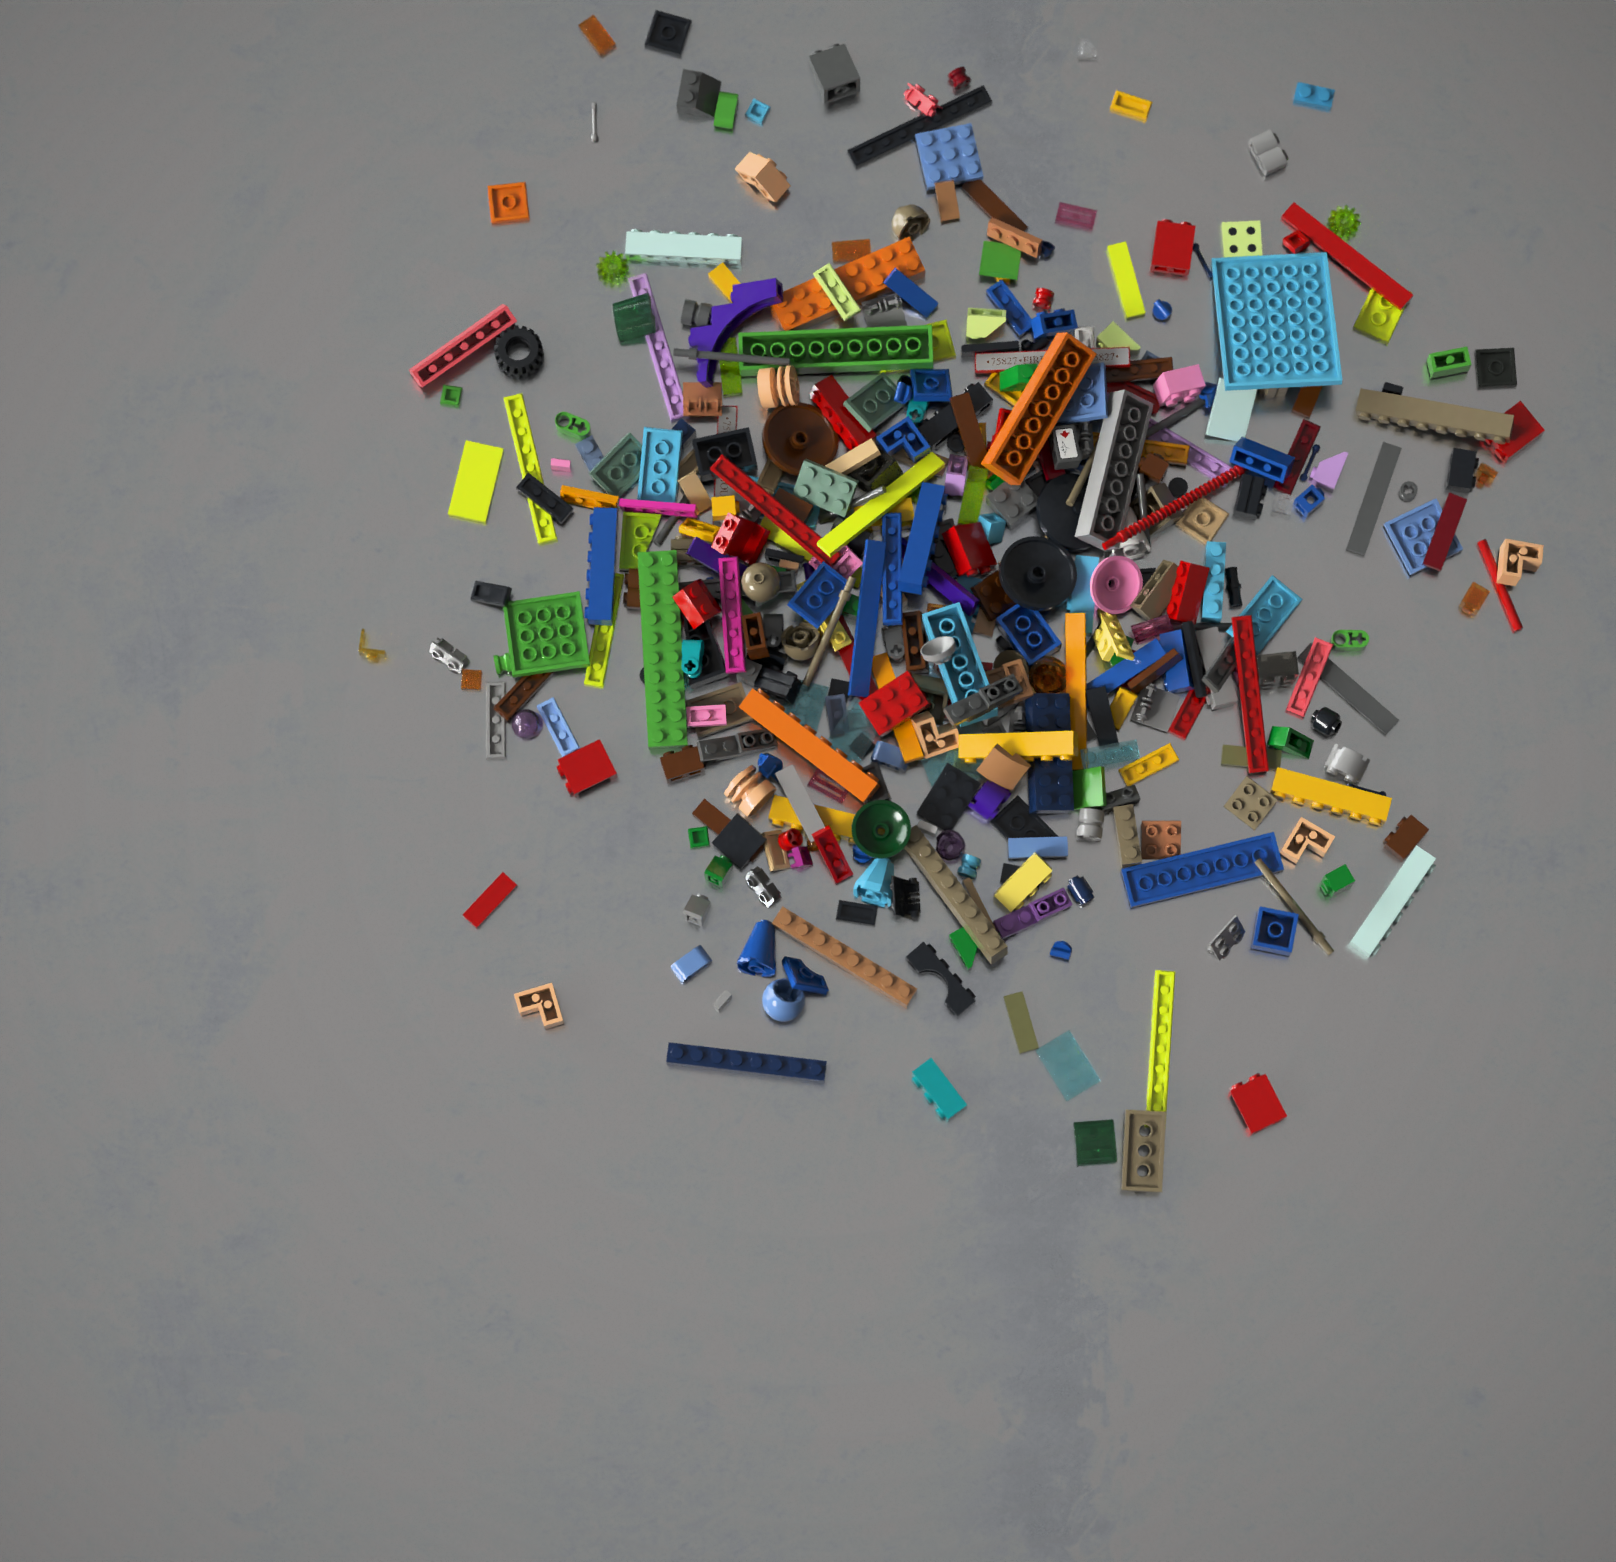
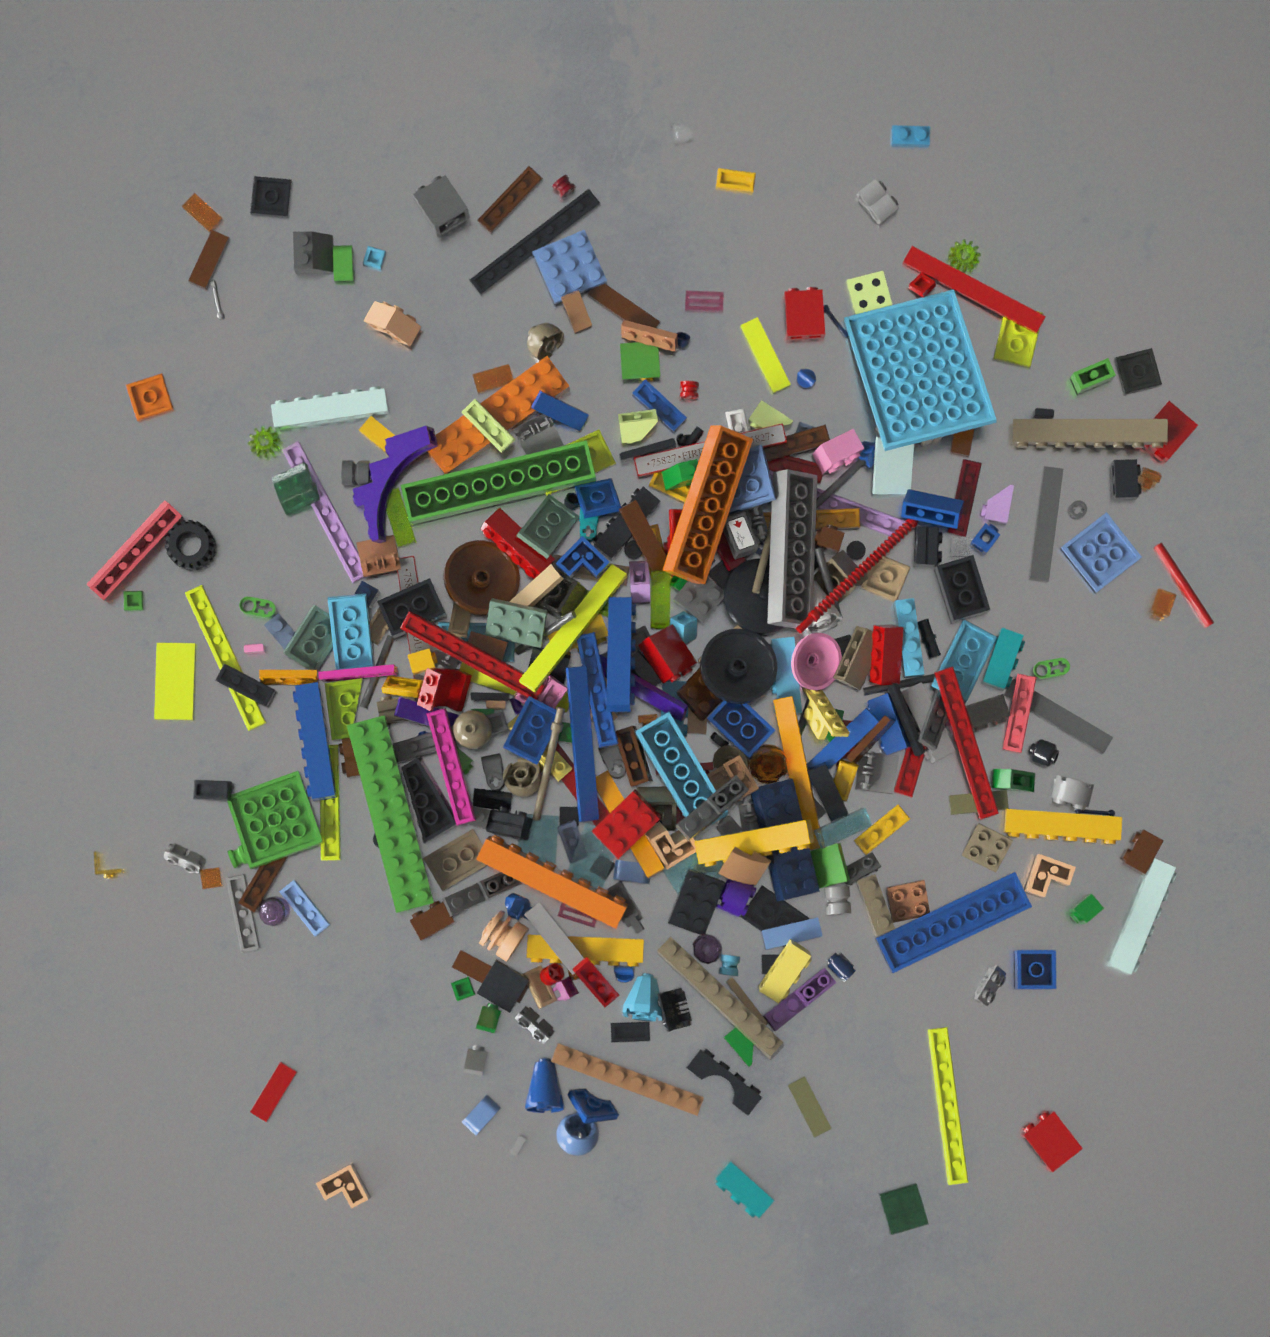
camera: 15 degrees left, 5 degrees up
red panel [556,739,618,798] -> none
dark blue brick [666,1042,827,1084] -> none
red slope [672,579,722,629] -> none
dark grey bar [673,348,790,366] -> none
tan tile [677,471,712,513] -> none
teal piece [681,640,704,678] -> none
bright pink plate [686,705,727,728] -> none
reddish brown brick [741,612,770,660] -> none
light nougat wheel [757,365,800,409] -> none
dark green dish [852,800,911,859] -> none
blue plate [894,382,912,404] -> none
coral hinge [904,83,943,117] -> none
white tile [917,820,938,837] -> none
light grey piece [920,636,956,665] -> none
blue brick [1030,308,1078,339] -> none
clear light blue plate [1035,1030,1101,1102] -> none
blue plate [1050,941,1072,960] -> none
dark tan brick [1121,1109,1166,1192] -> none
clear pink tile [1131,614,1174,643] -> none
dark tan bar [1254,858,1334,955] -> none
dark blue hinge [1300,444,1320,482] -> none
dark red tile [1422,493,1467,572] -> none
light nougat brick [1496,539,1544,586] -> none
none -> reddish brown tile [188,230,230,289]
none -> reddish brown tile [477,166,543,234]
none -> black brick [935,555,991,623]
none -> teal brick [981,628,1025,691]

